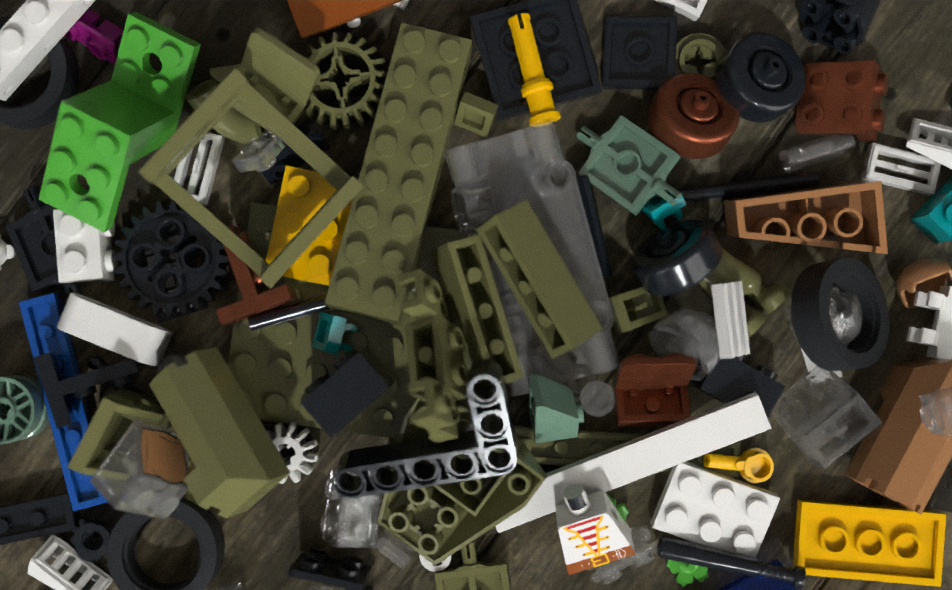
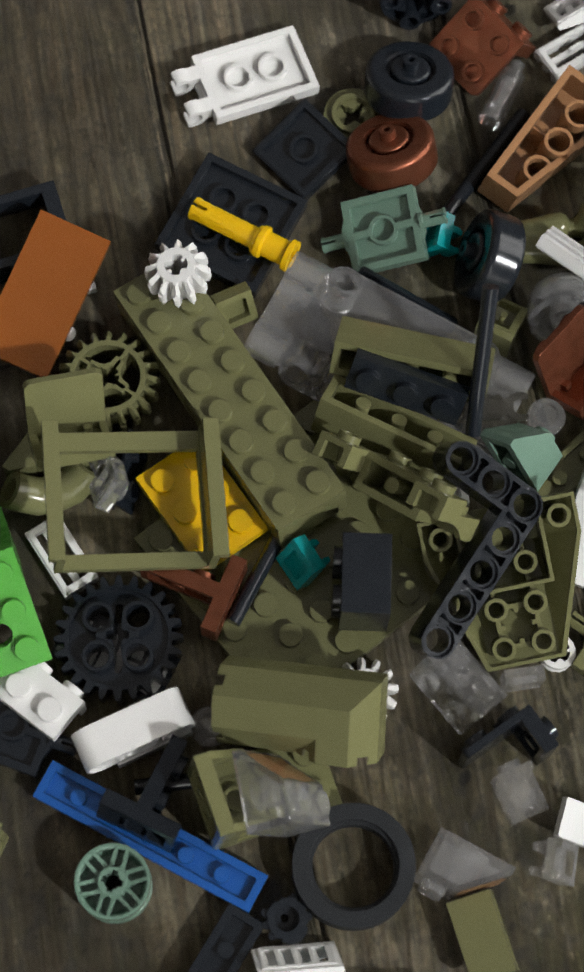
camera: 50 degrees left, 15 degrees down
none -> white gear [144,239,212,308]
none -> black plate [344,348,470,426]
none -> black bar [465,283,499,437]

